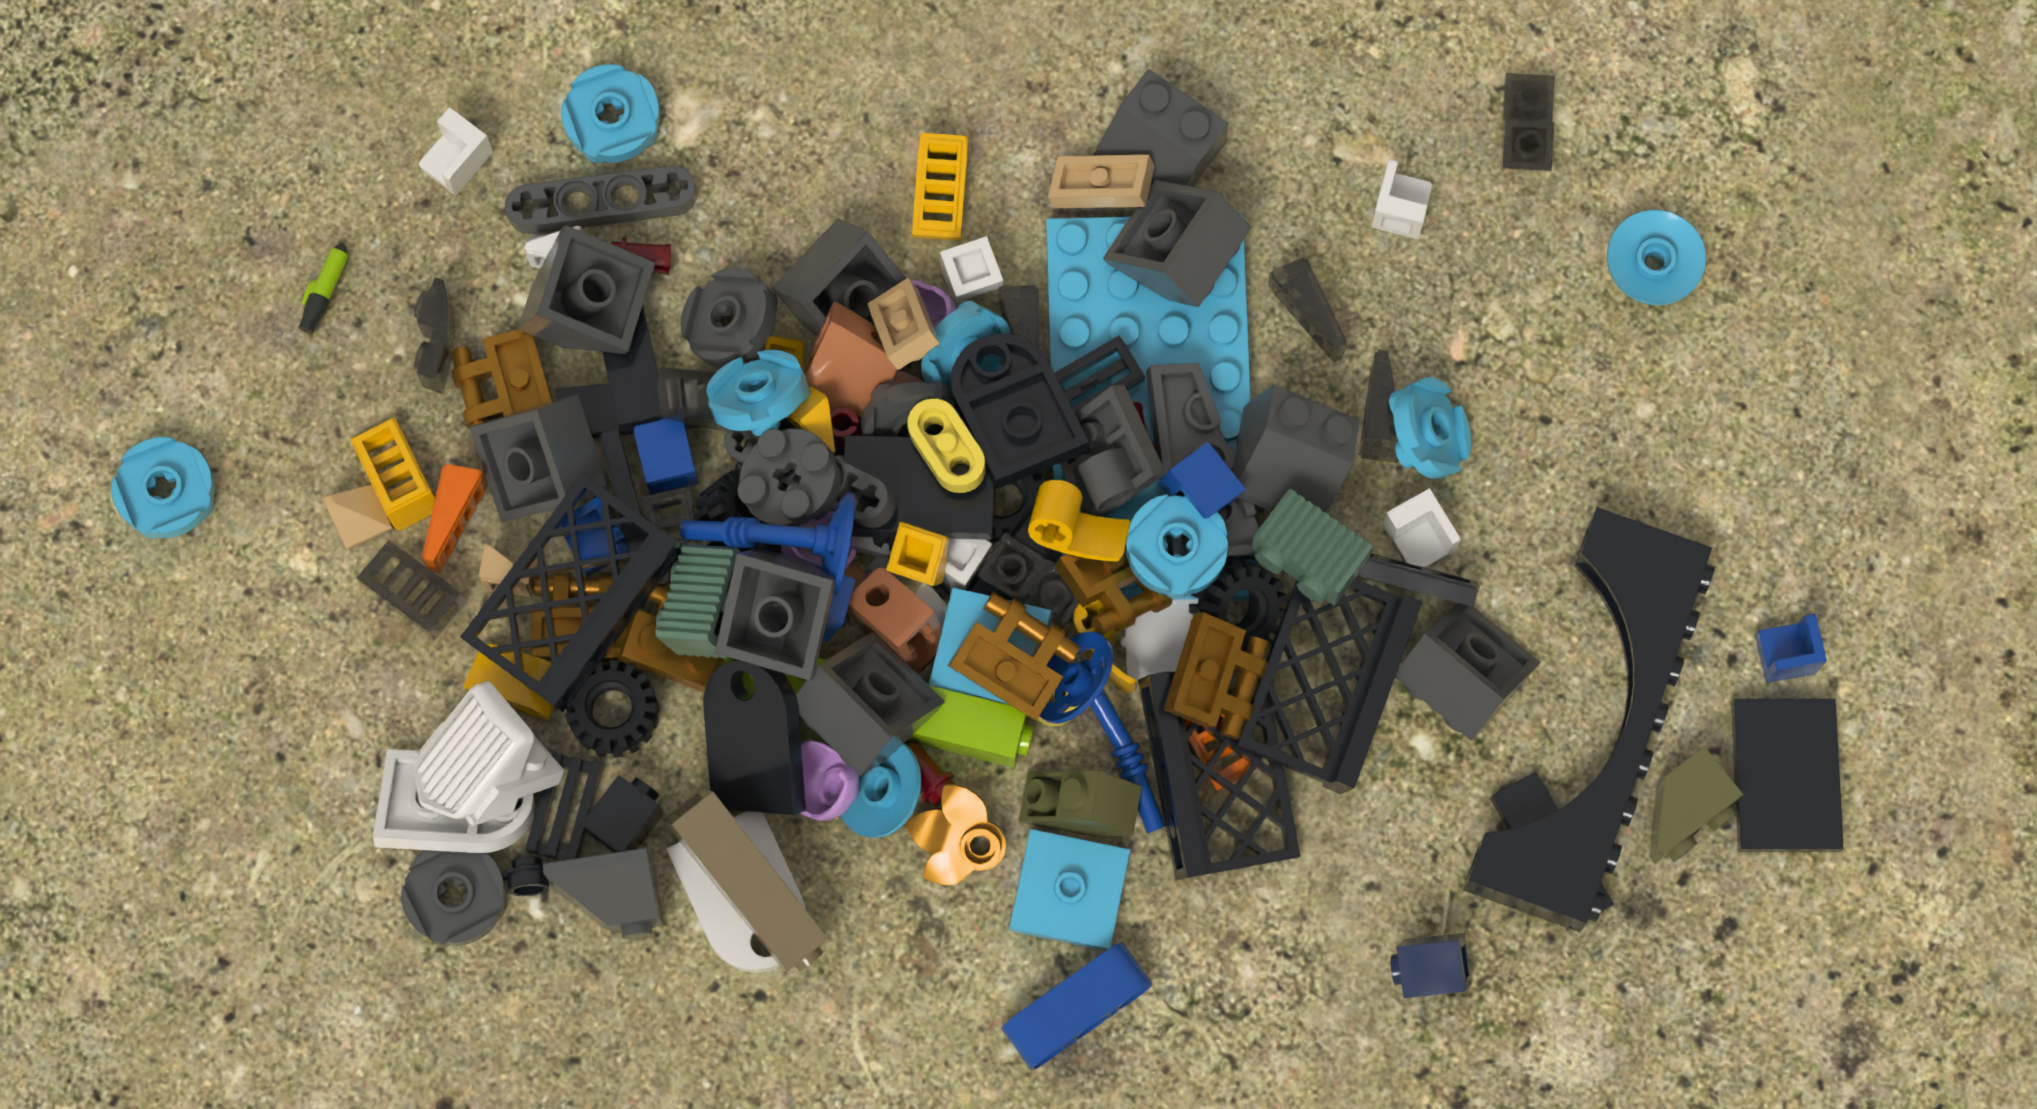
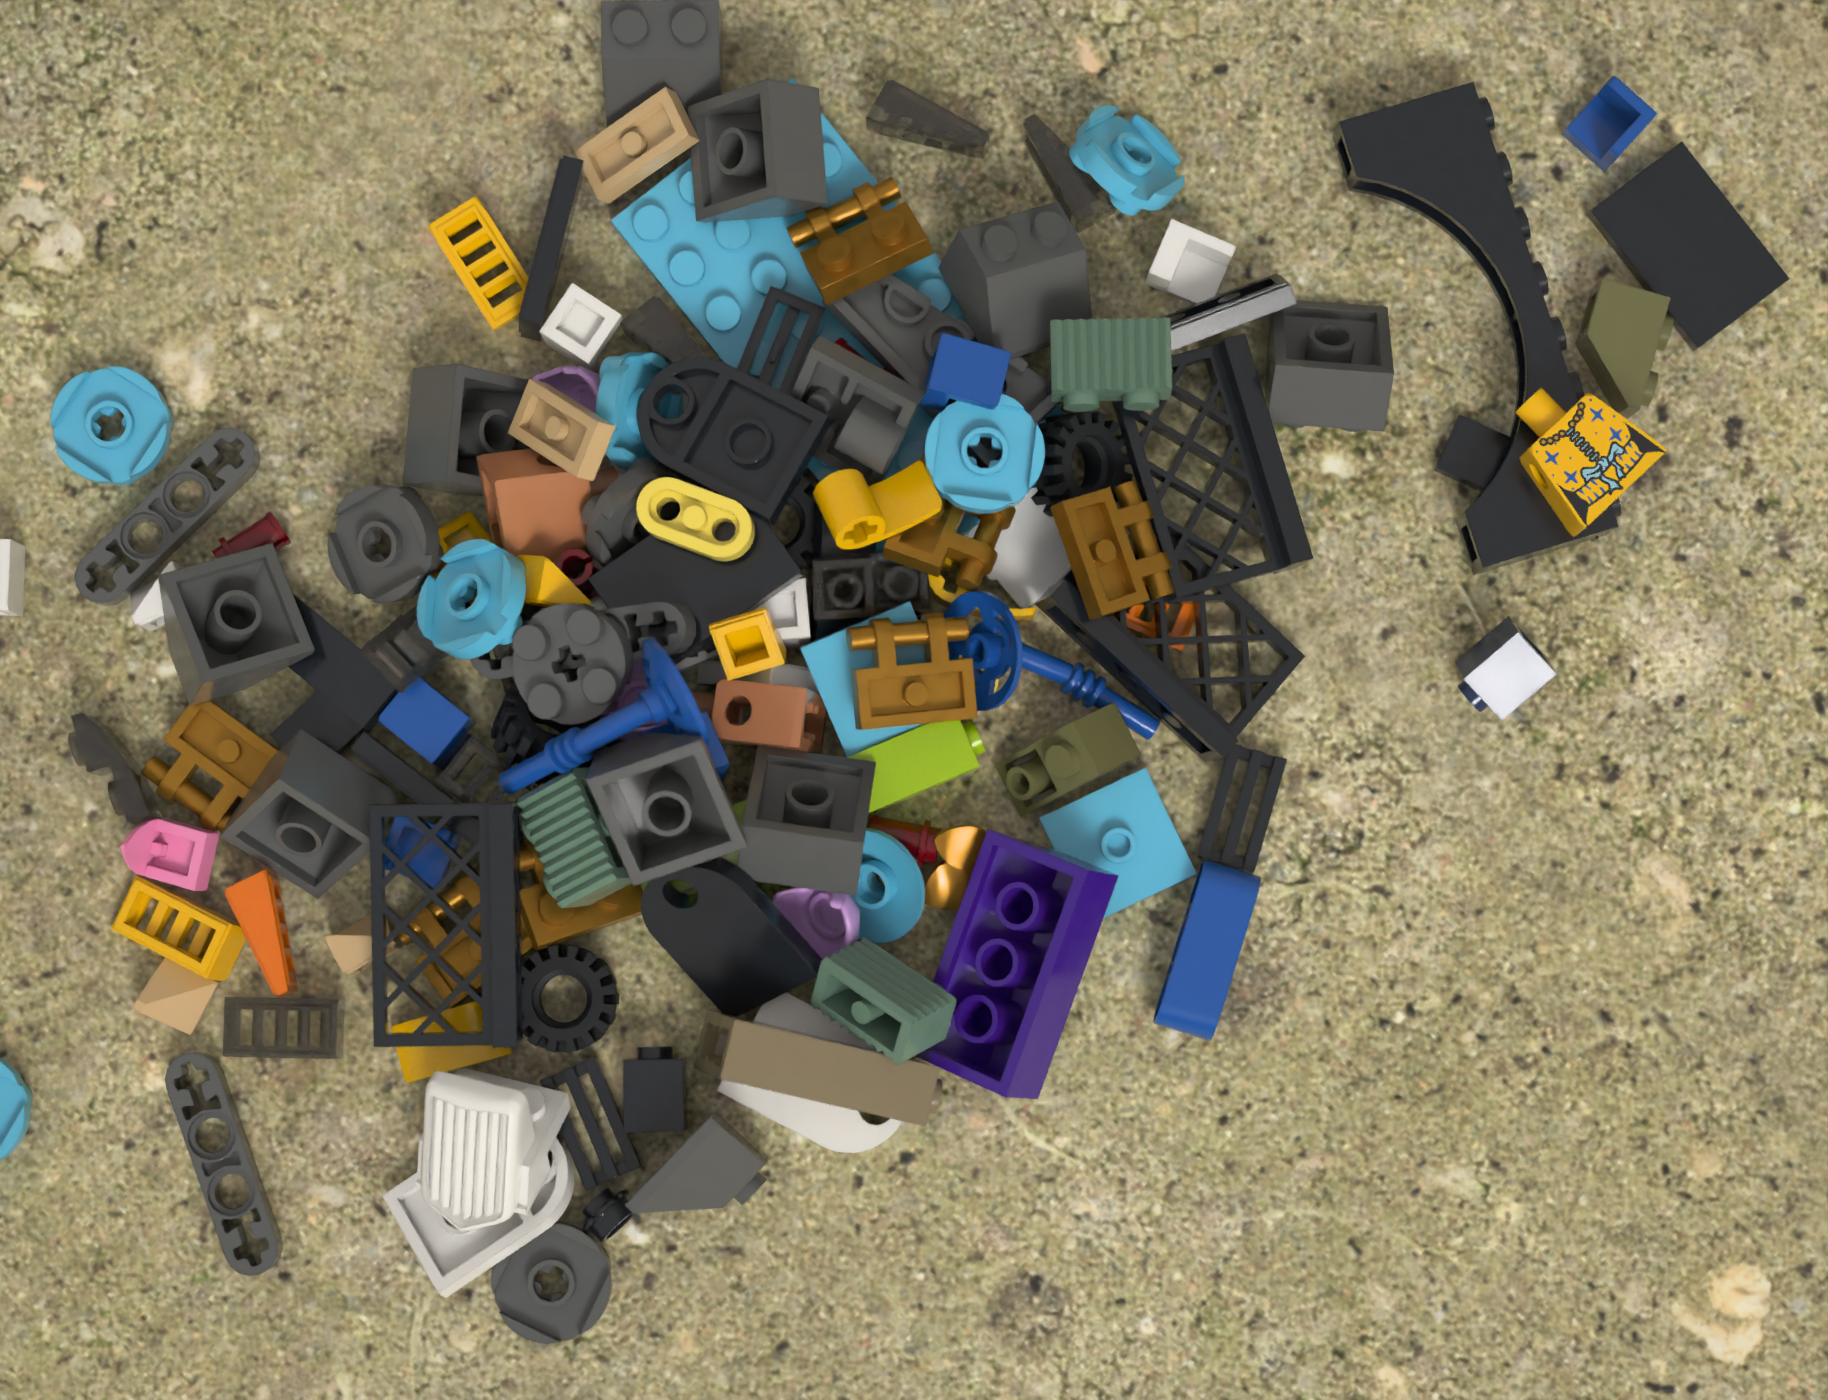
camera: 40 degrees left, 10 degrees up
none -> bright pink plate [120,818,220,891]
none -> dark grey beam [165,1052,283,1276]
none -> black tile [519,155,584,342]
none -> pearl gold plate [786,177,933,305]
none -> sand green brick [811,937,957,1065]
none -> dark purple slope [915,829,1119,1099]
none -> black tile [1196,744,1287,873]
none -> yellow torso [1515,387,1667,537]

